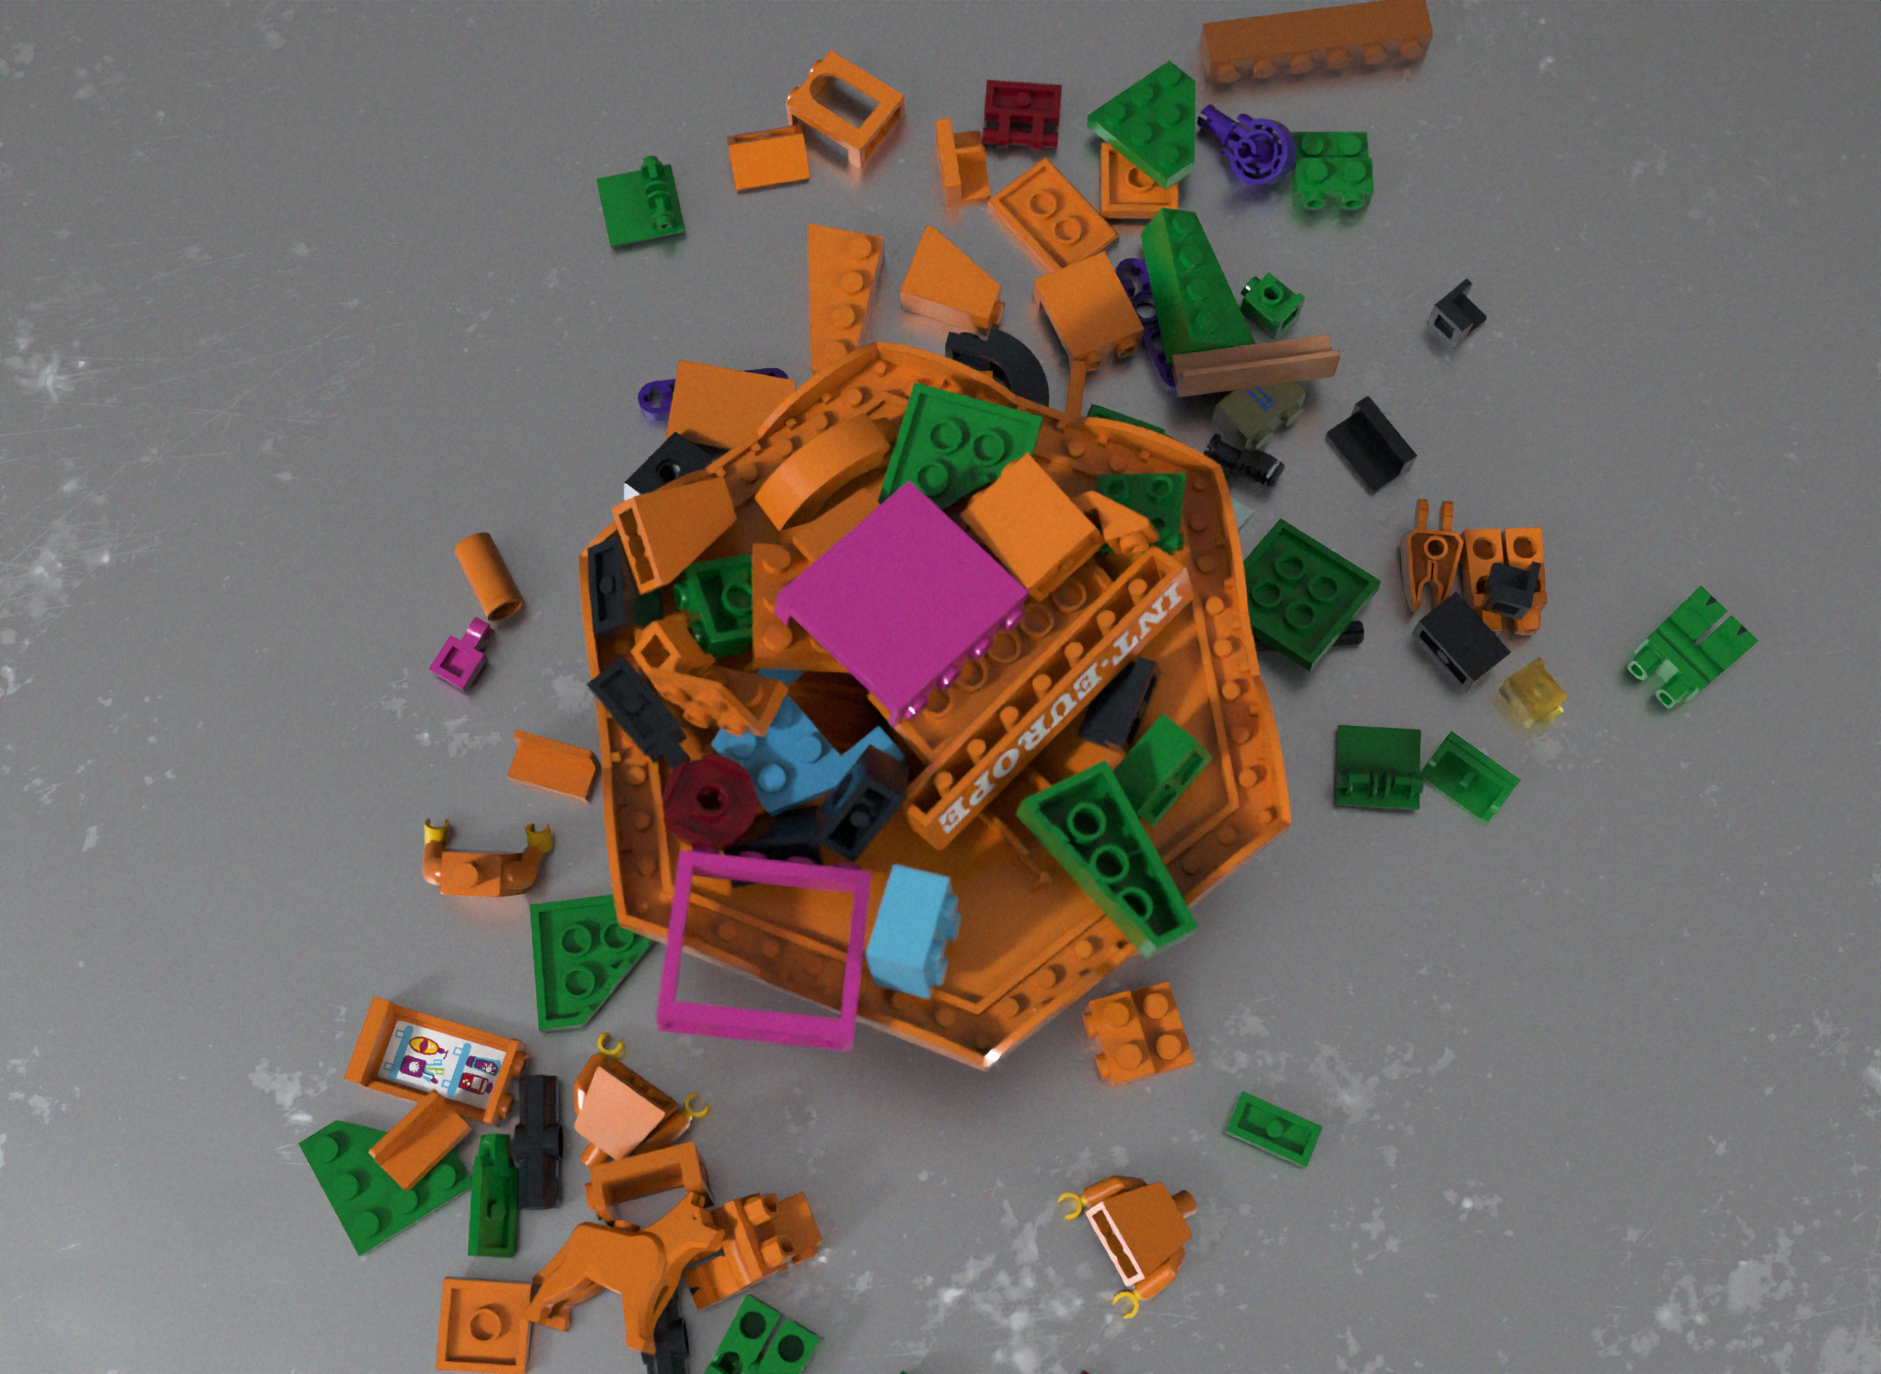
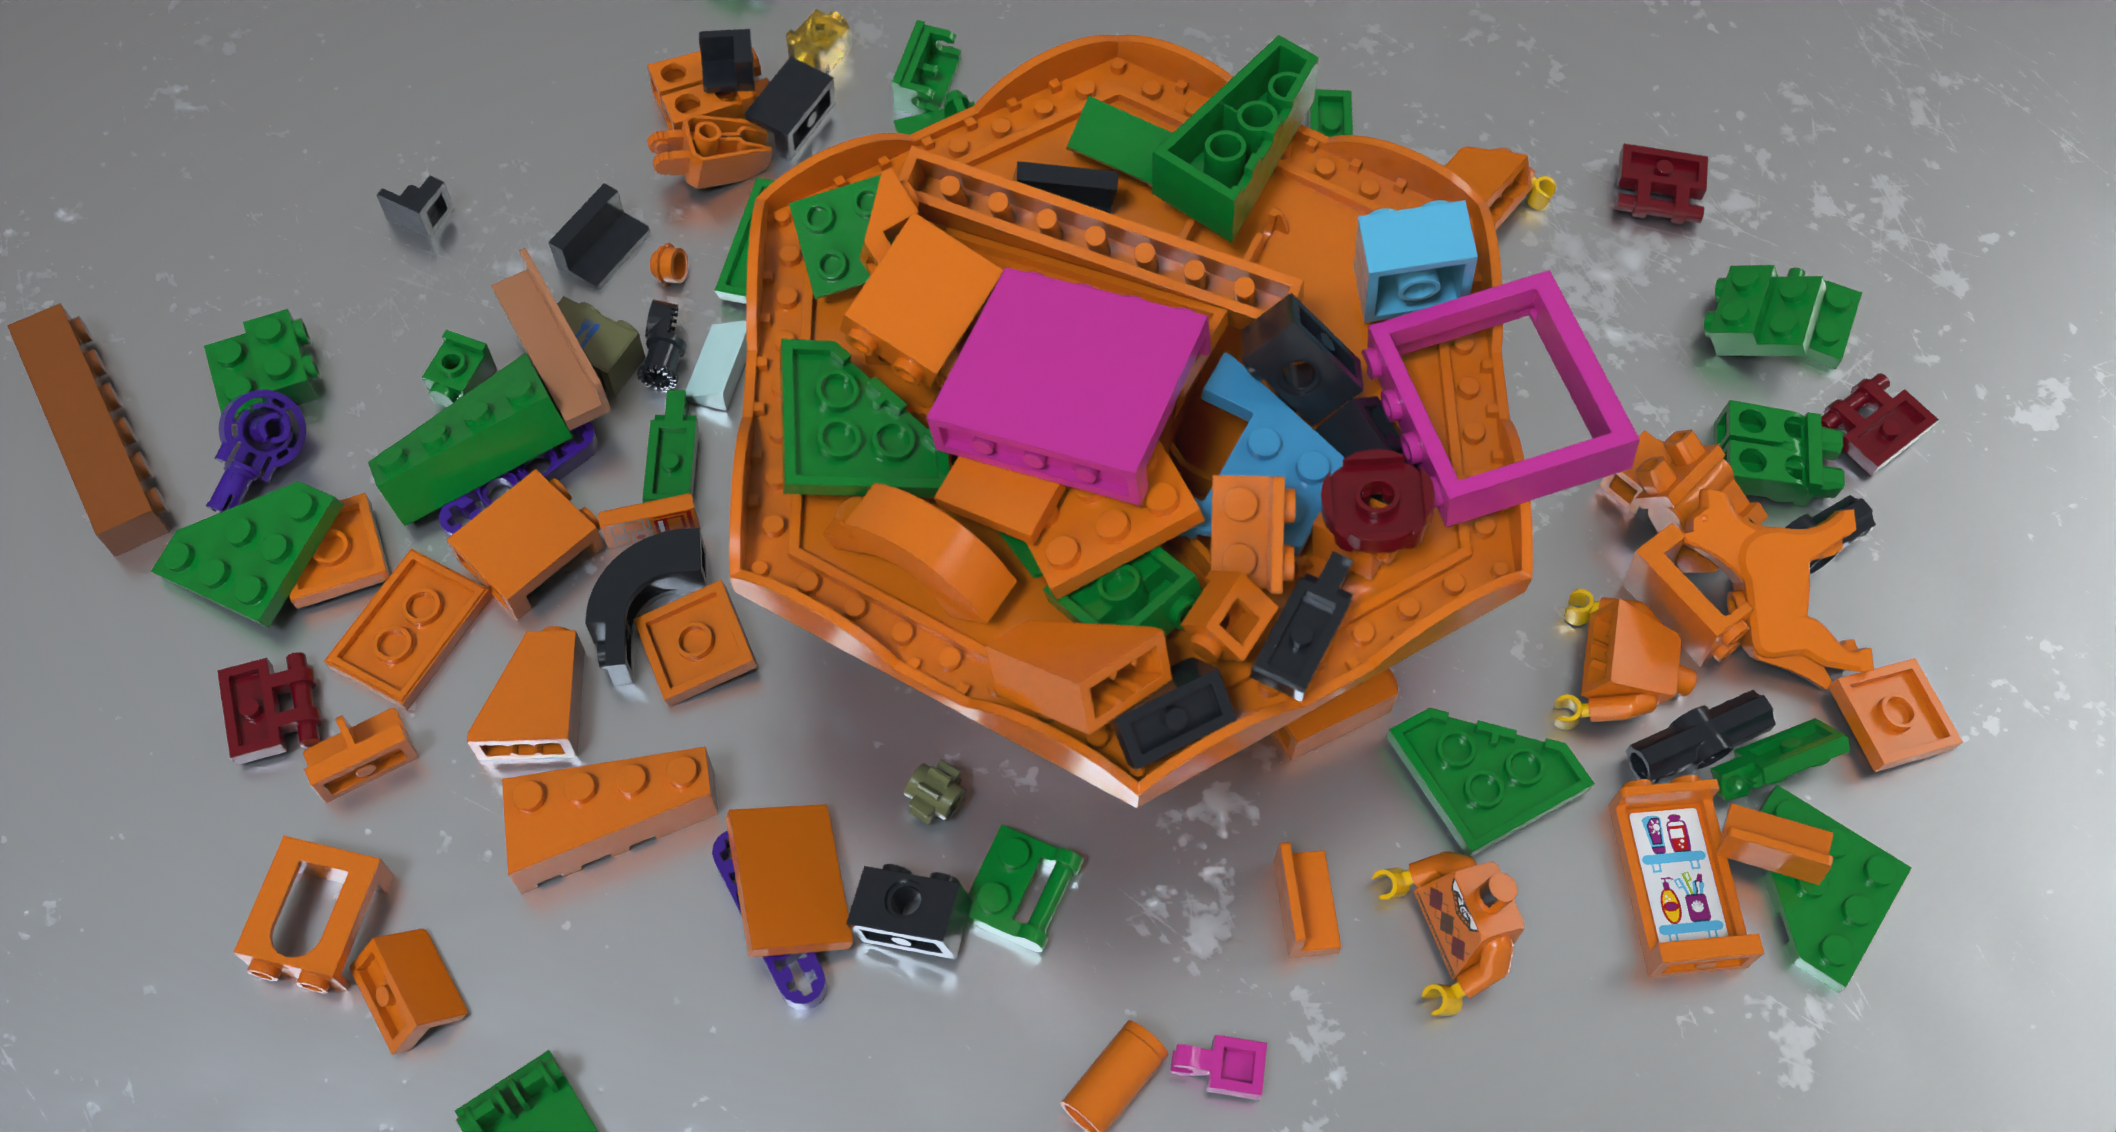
camera: 115 degrees left, 10 degrees down
none -> orange plate [650,243,688,287]

